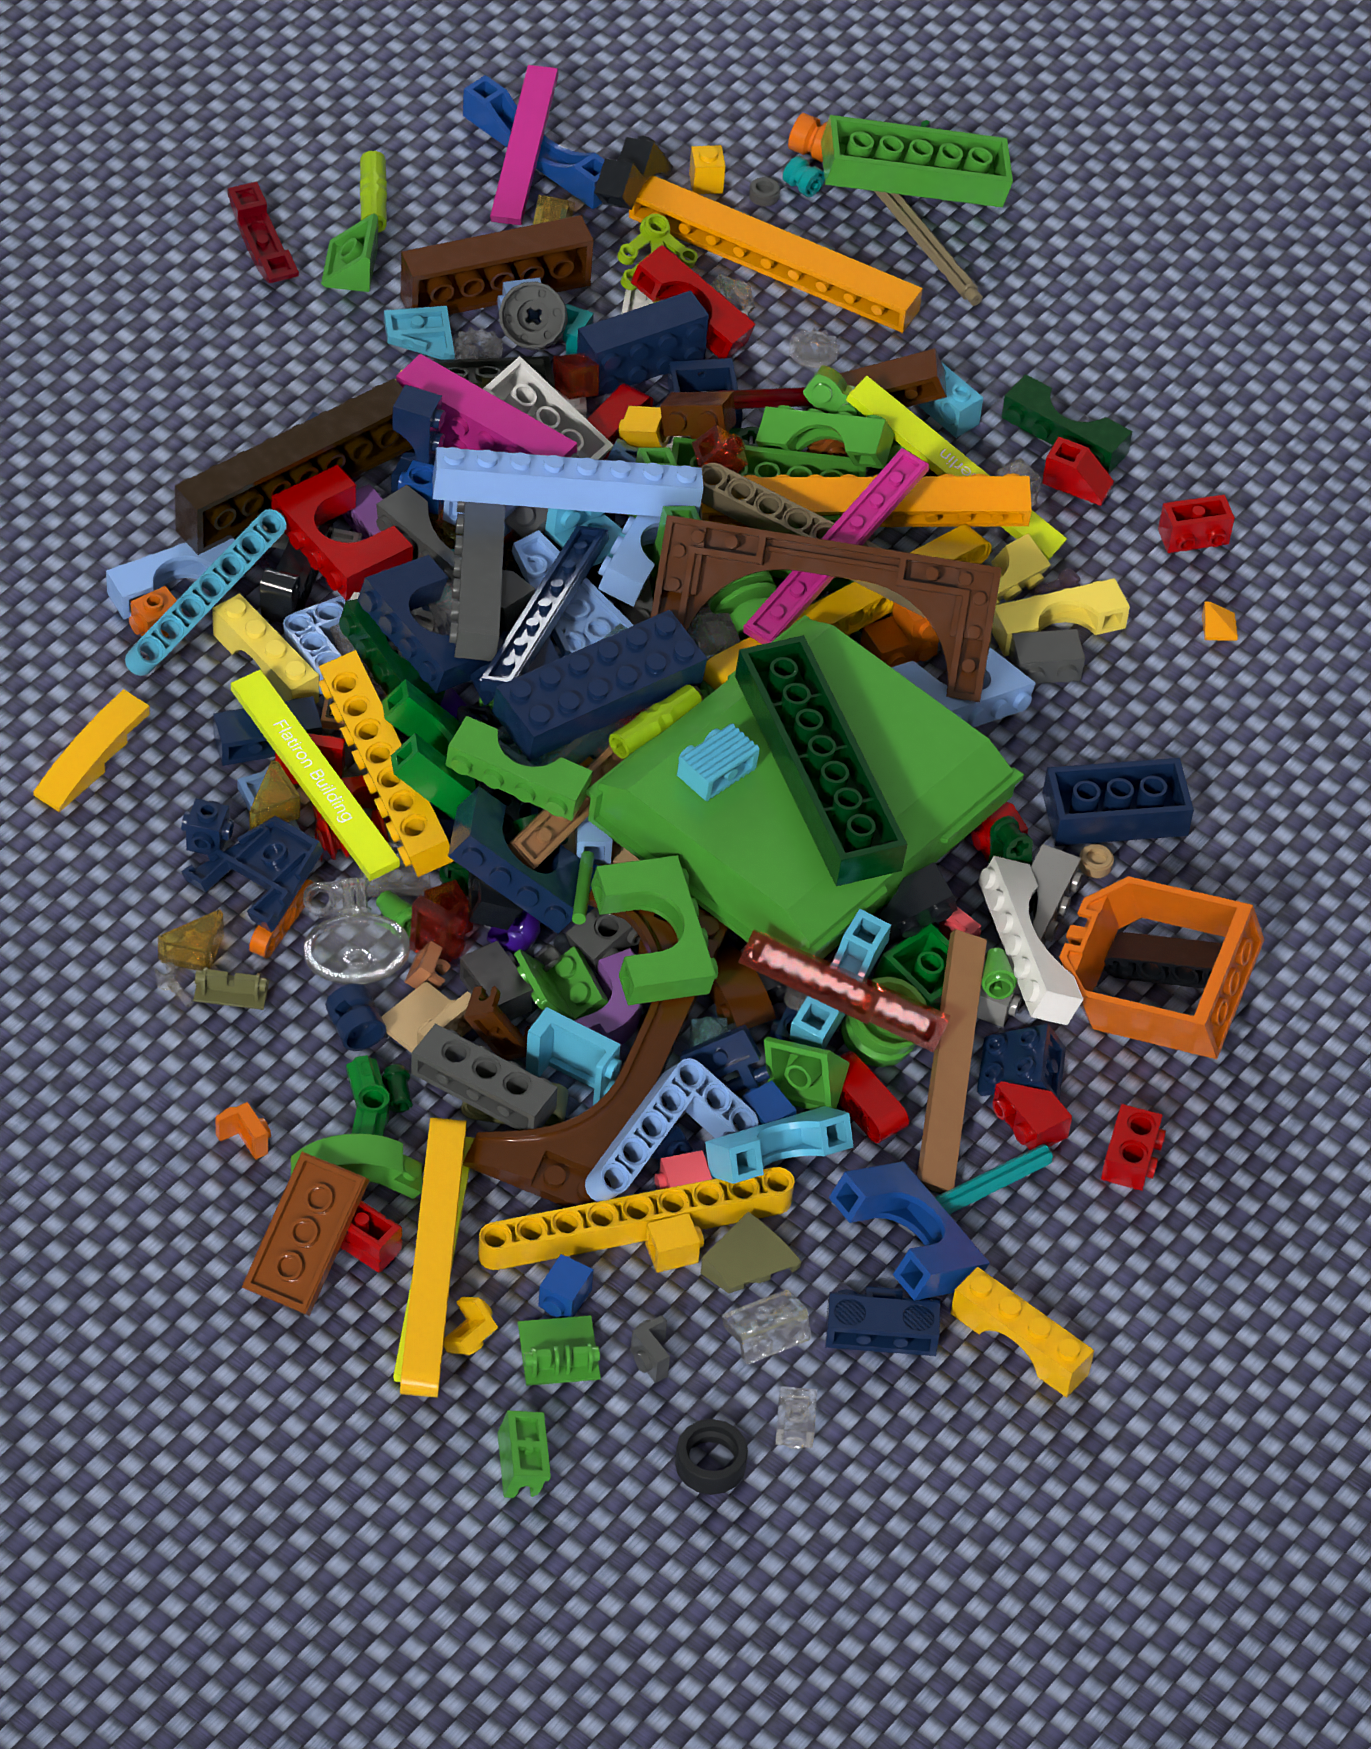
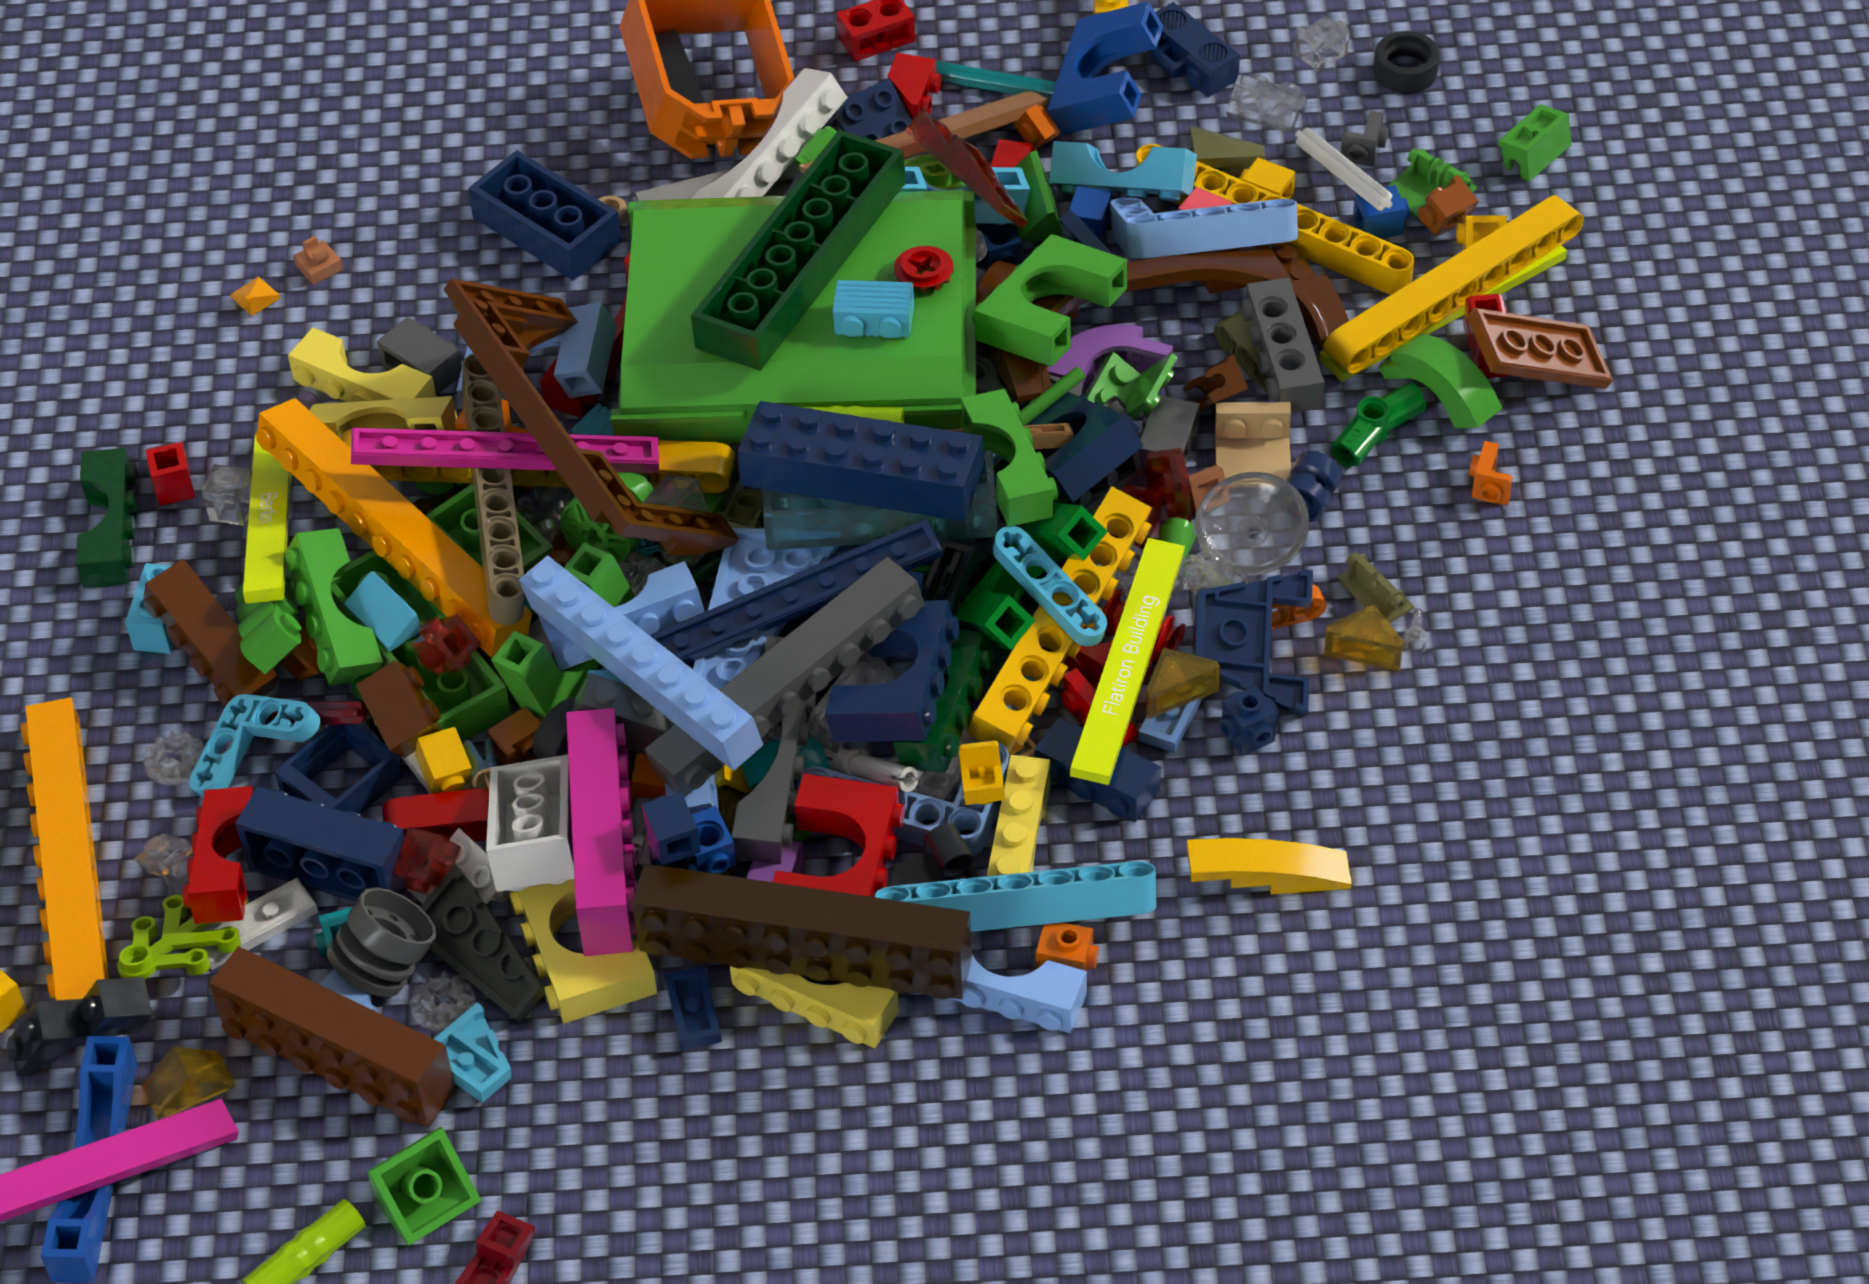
camera: 125 degrees left, 0 degrees up
dark green pin [382,1064,413,1113] -> none
medium azure panel [525,1007,622,1105] -> none
red brick [1158,494,1235,553] -> none
none -> medium azure beam [189,694,320,799]
none -> nougat tile [293,236,343,285]
none -> medium azure slope [344,571,421,652]
none -> red gear [894,246,954,294]
none -> yellow bracket [959,741,1005,805]
none -> medium azure beam [992,526,1107,646]
none -> orange bracket [1014,104,1060,150]
none -> white axle [1295,128,1393,211]
none -> dark orange brick [1418,175,1478,237]

